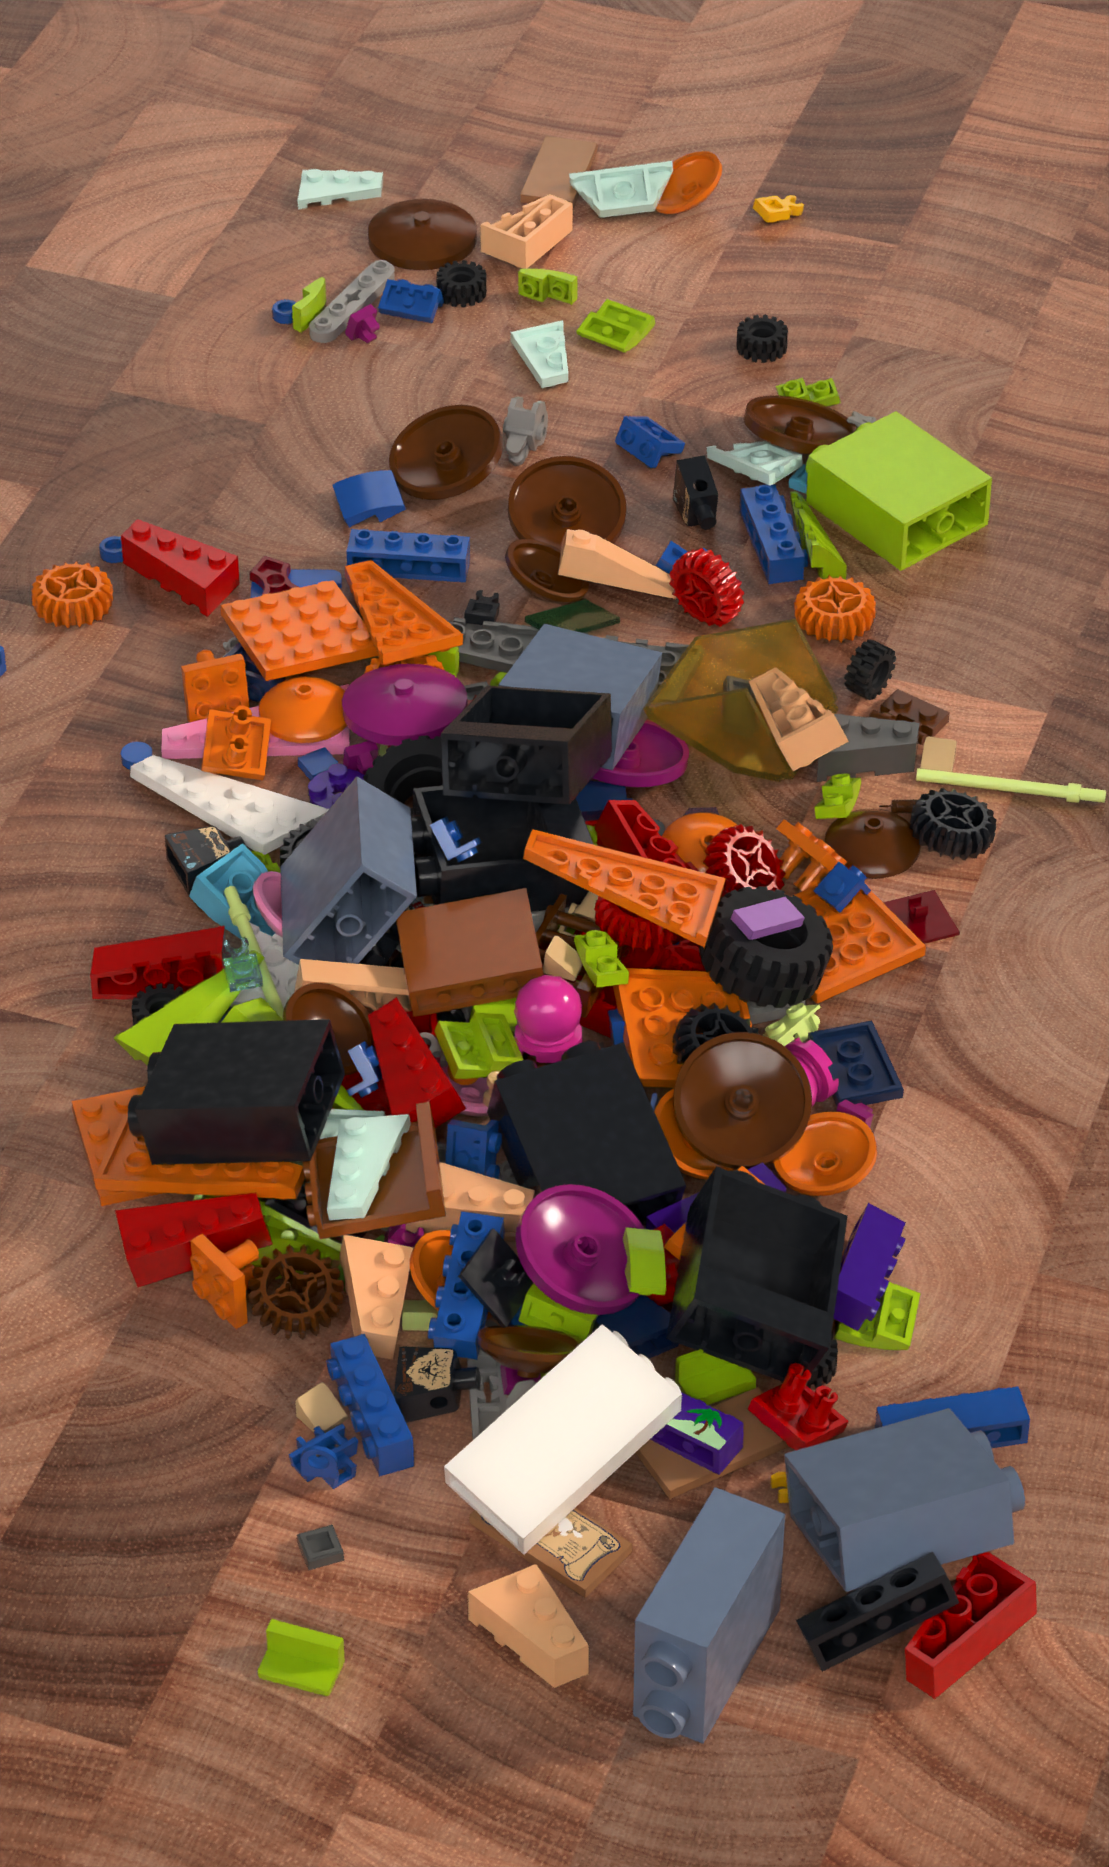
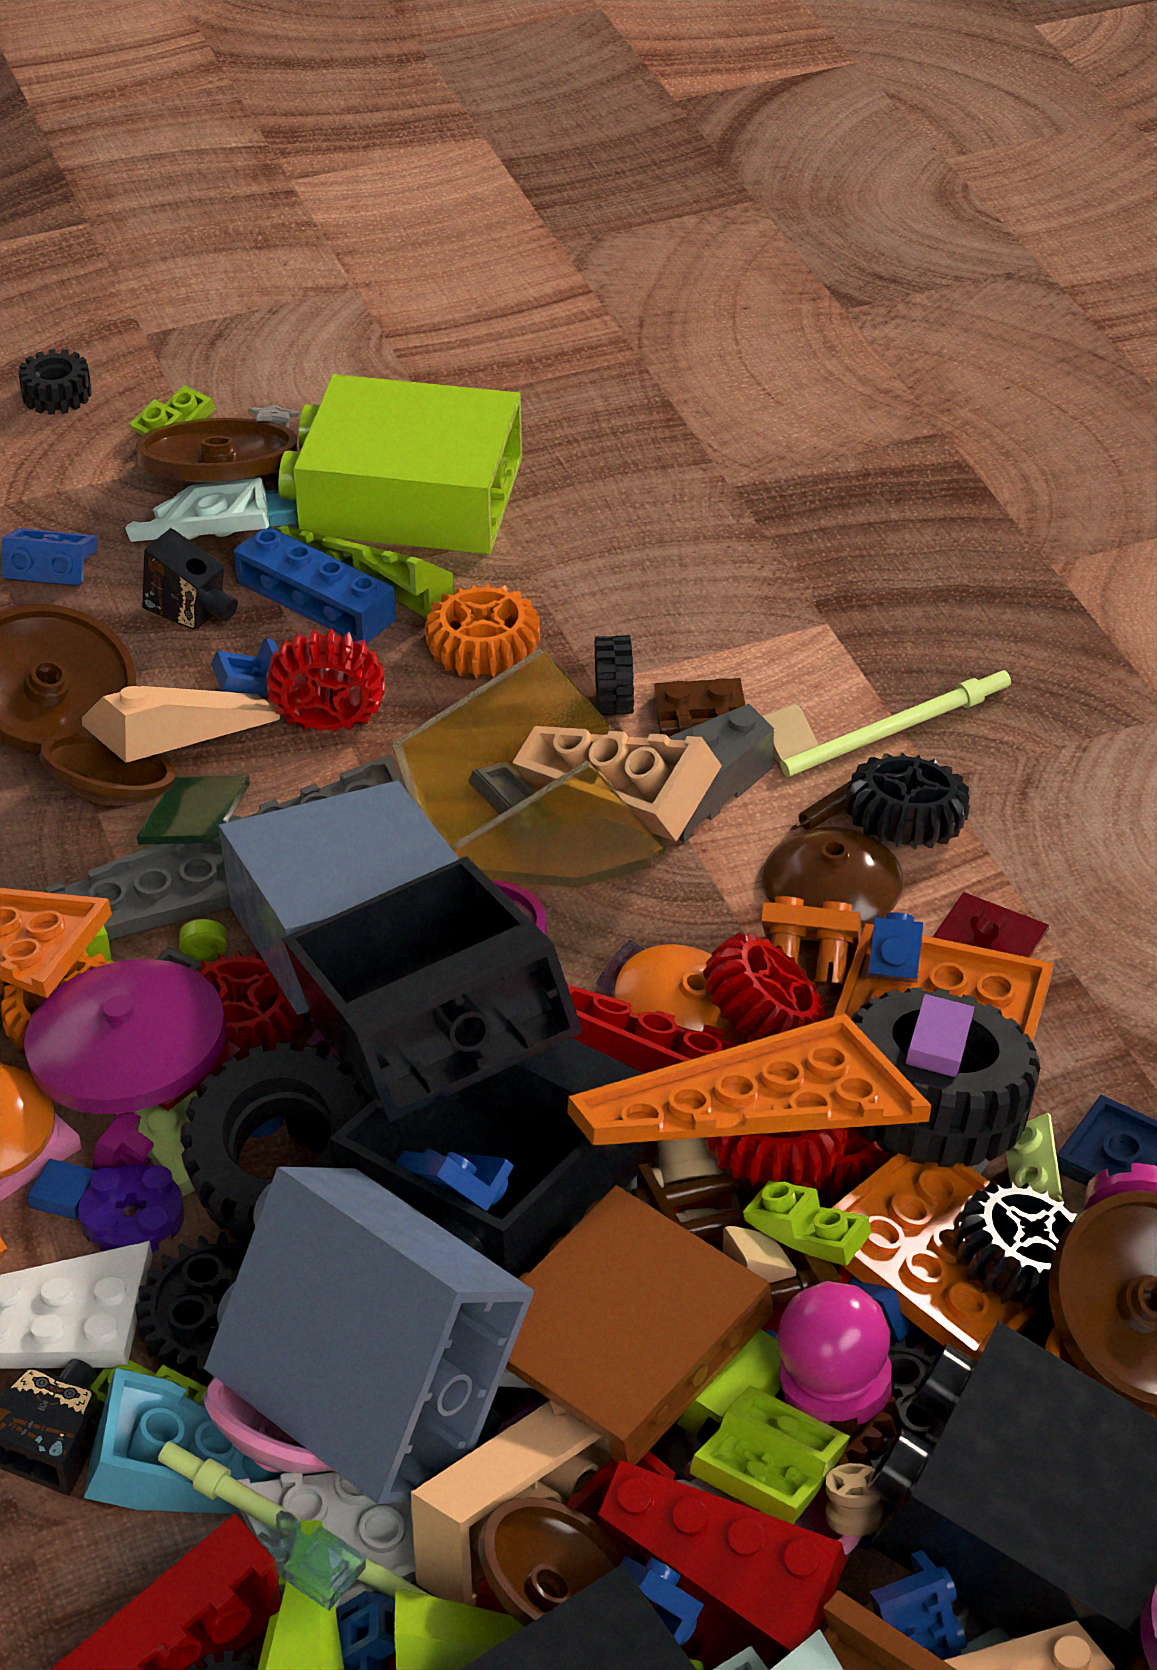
camera: 40 degrees left, 0 degrees up
black plate [464,590,500,625] -> none
lime slope [814,773,861,819] -> none

